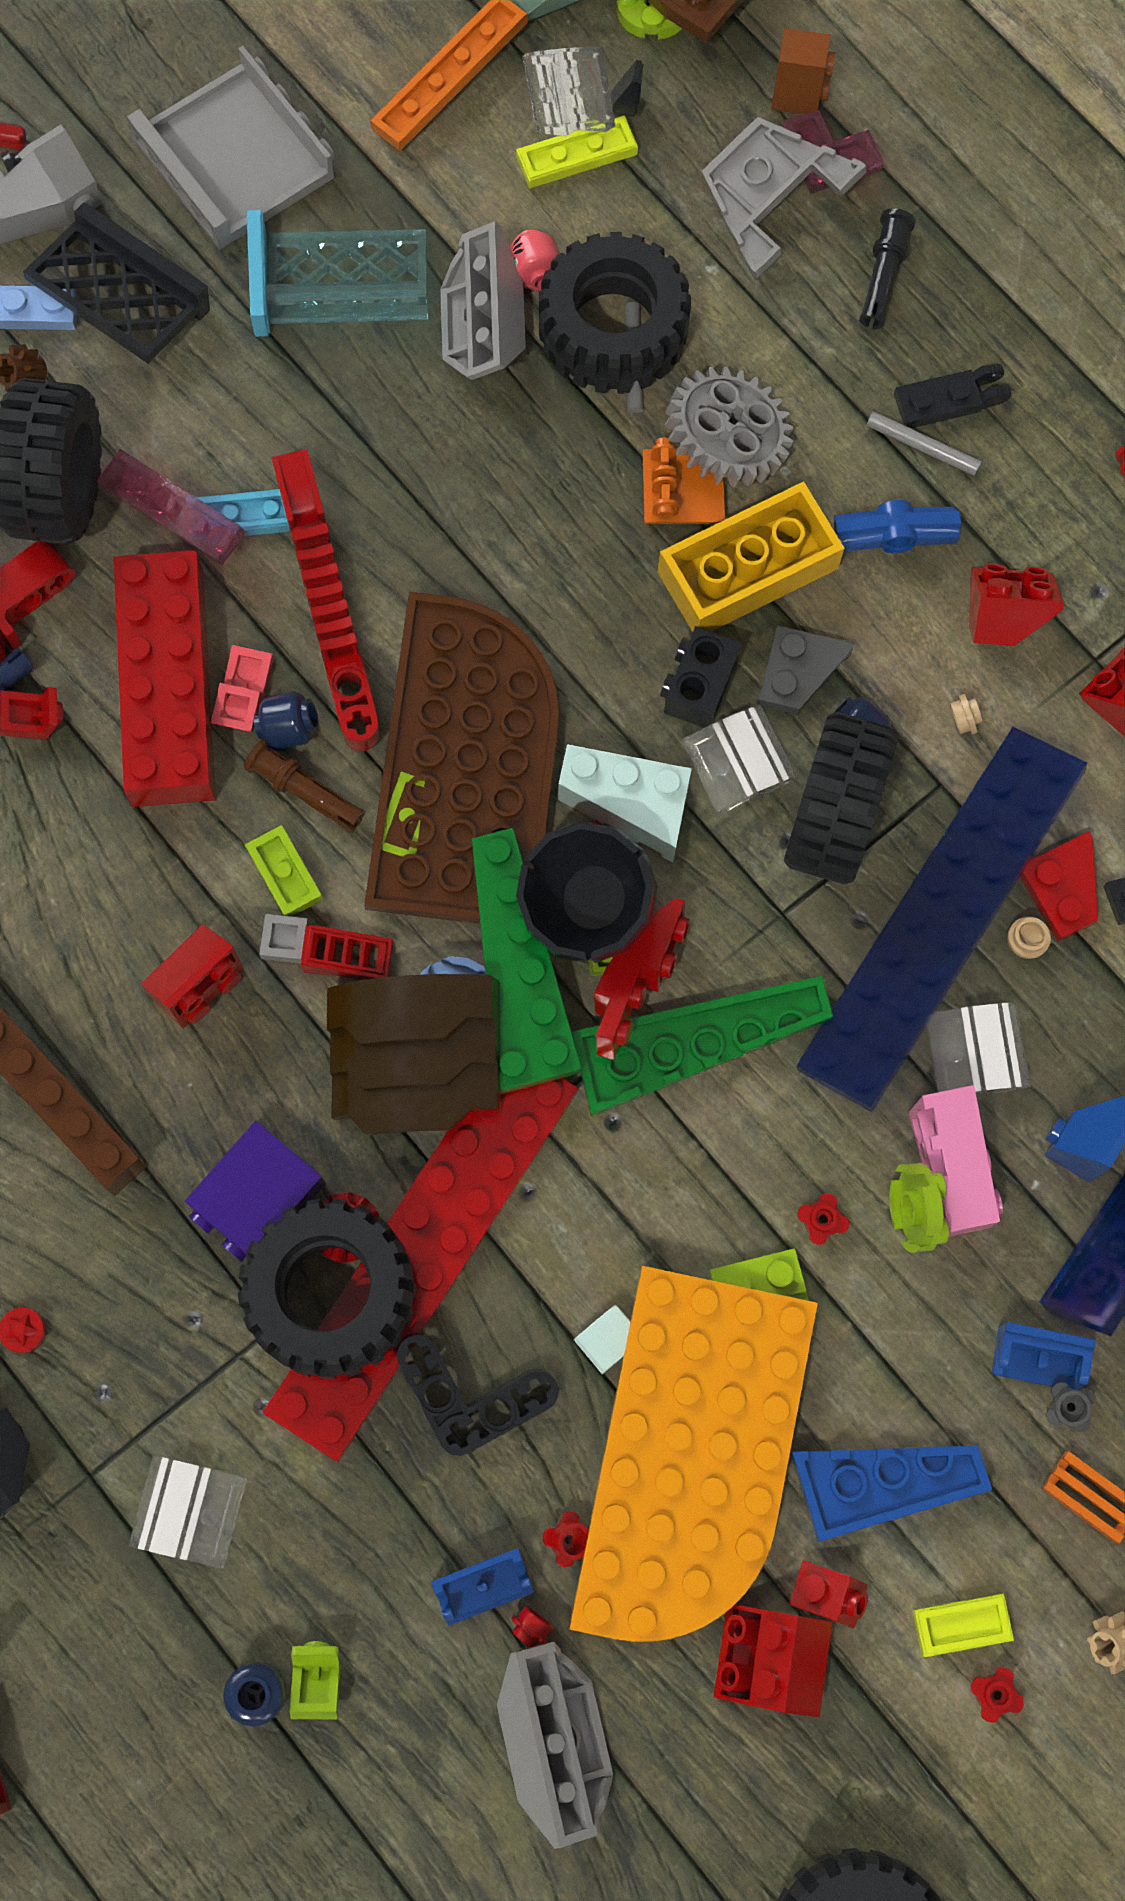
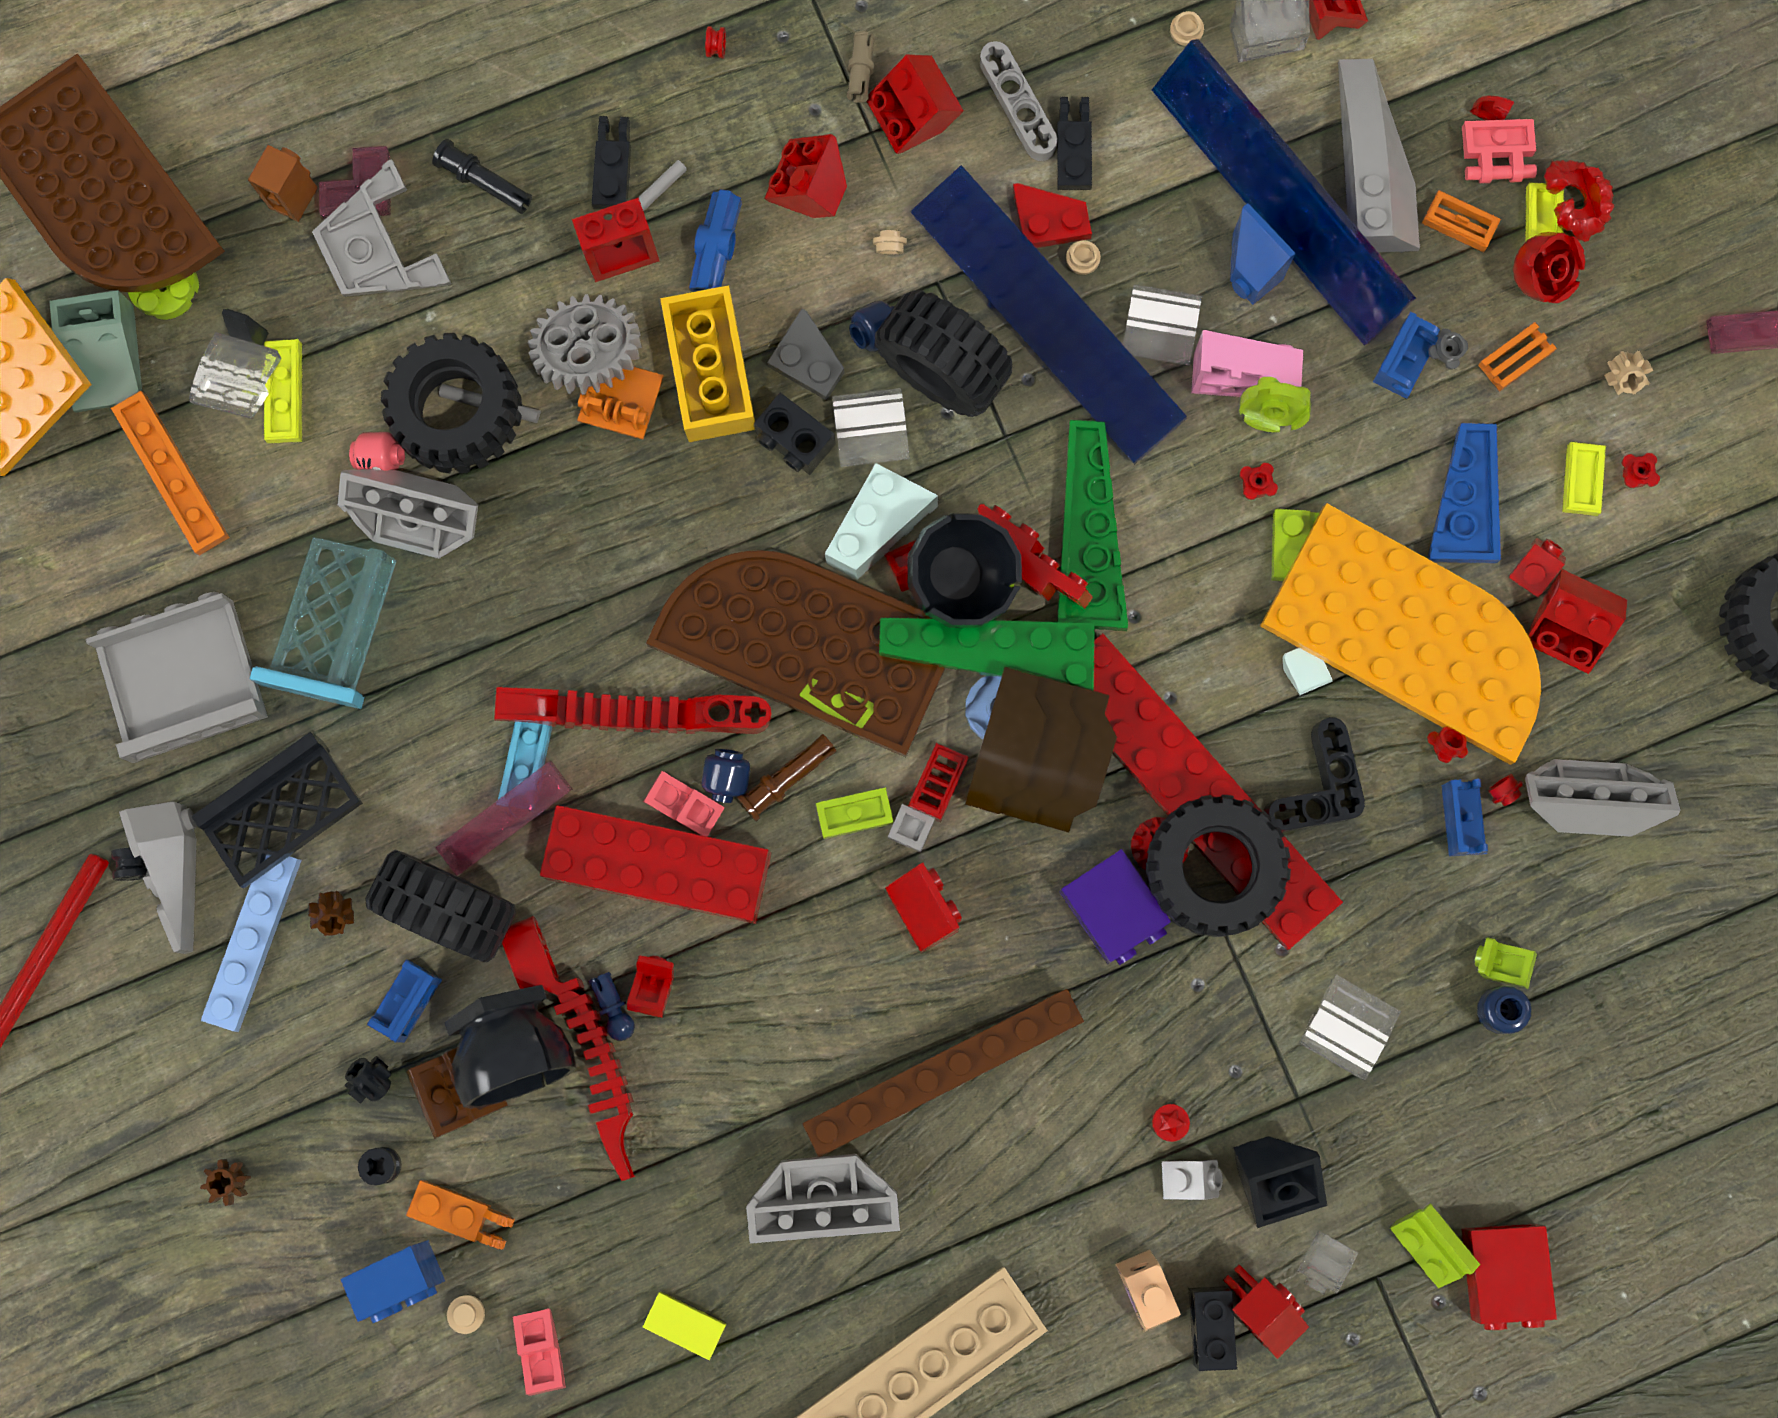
camera: 65 degrees left, 5 degrees up
none -> red window [572,197,660,282]

